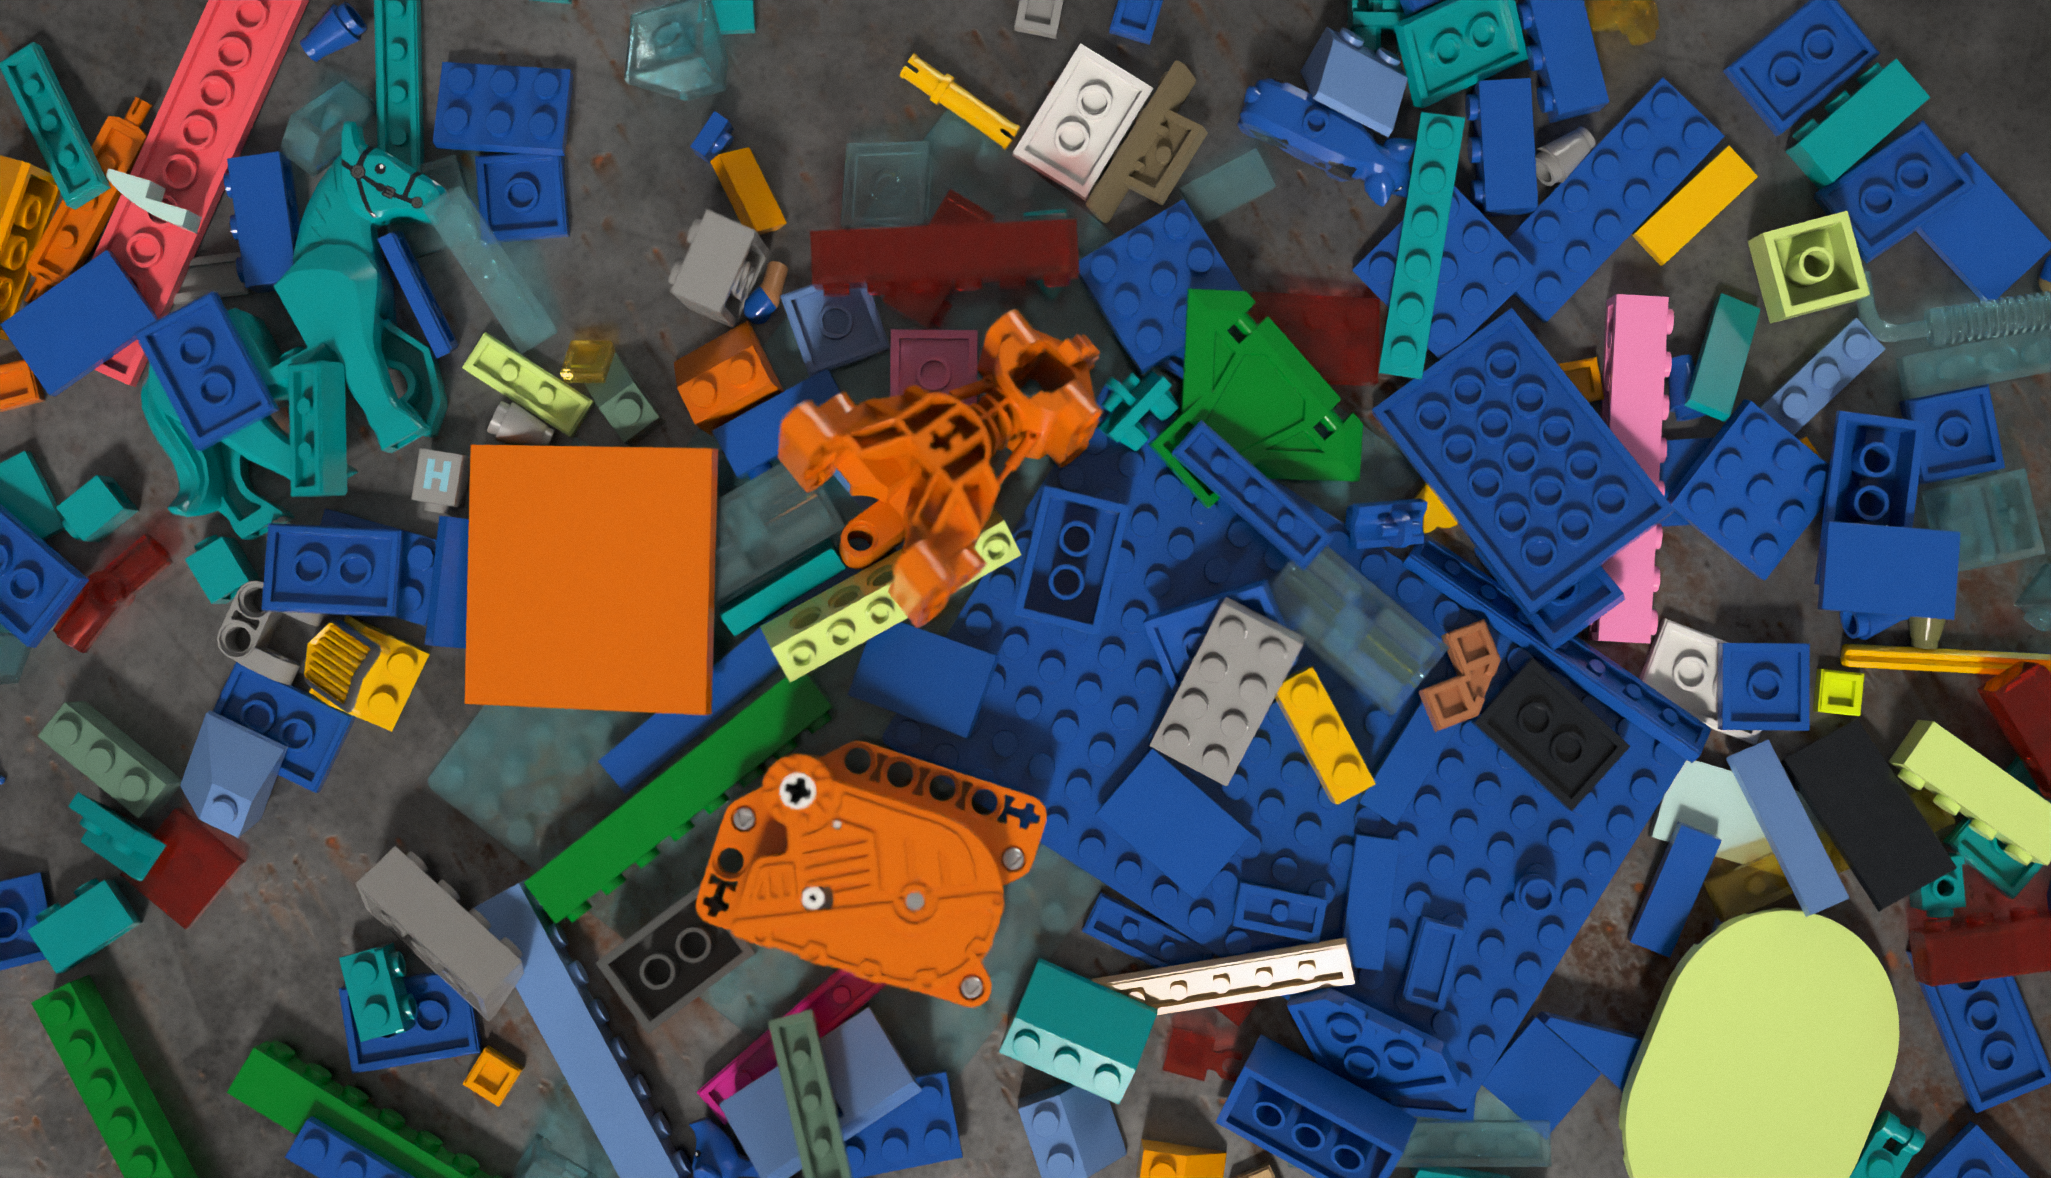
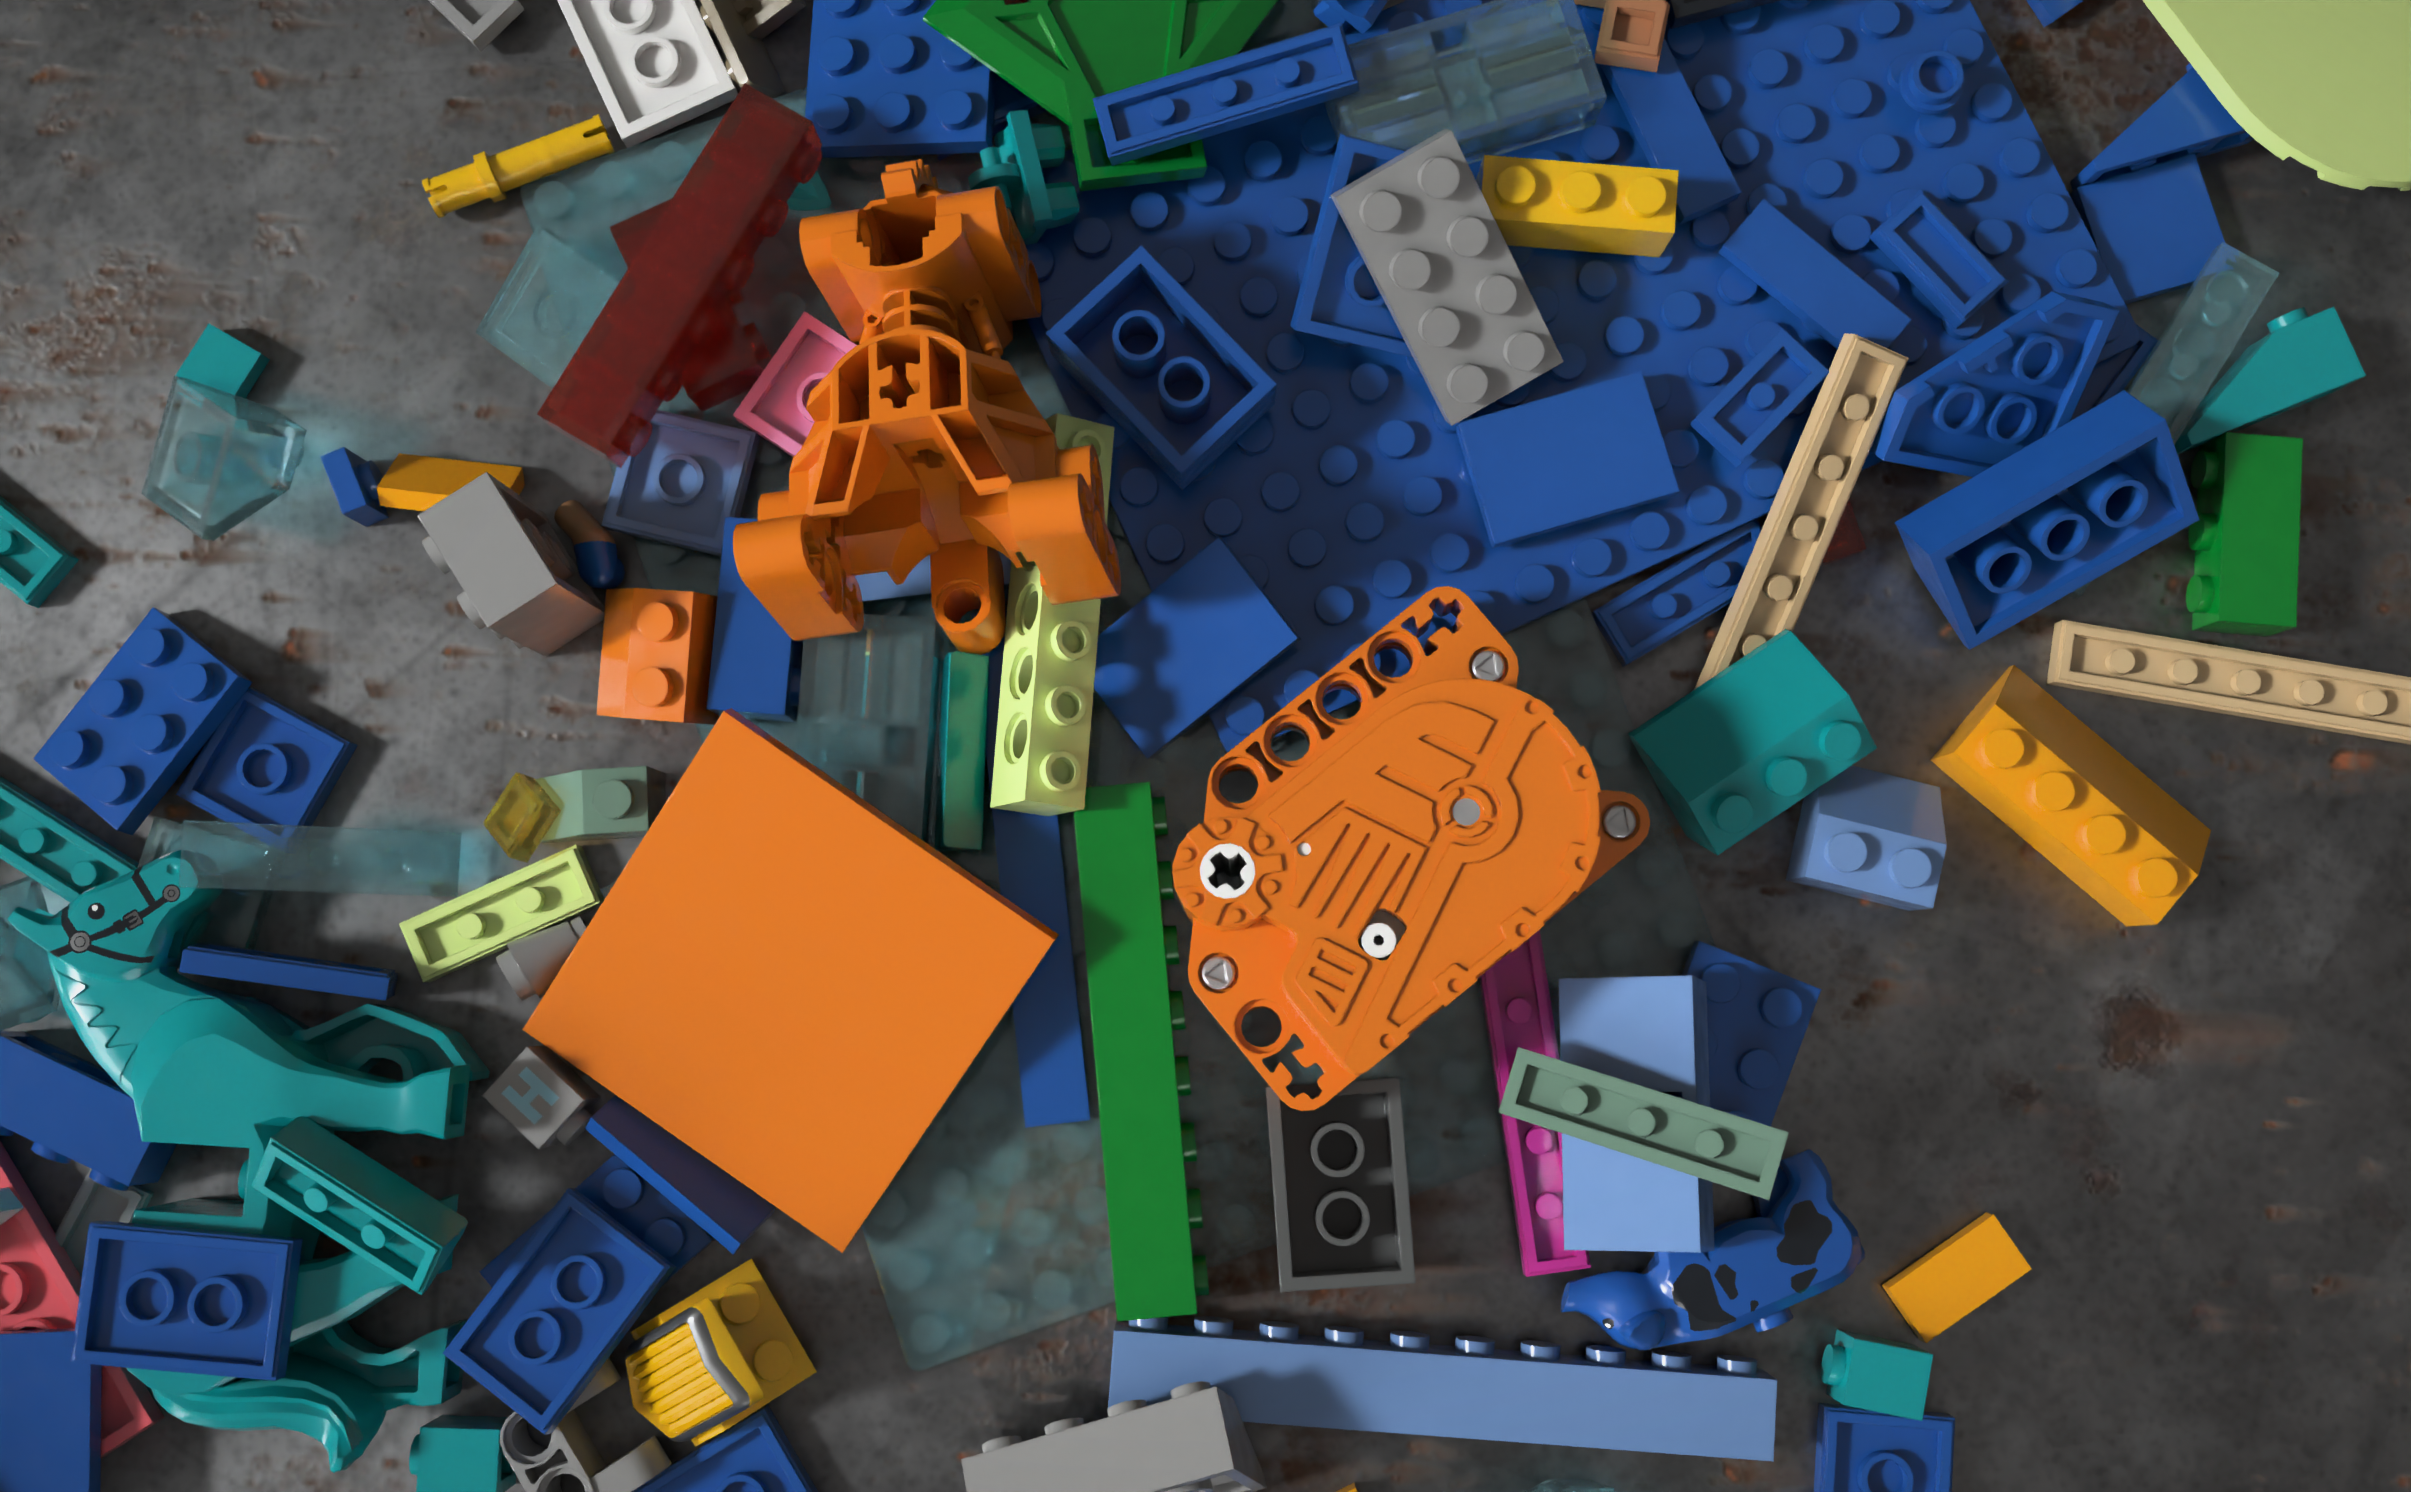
camera: 55 degrees left, 5 degrees down
clear red plate [1162,1026,1243,1082] -> none

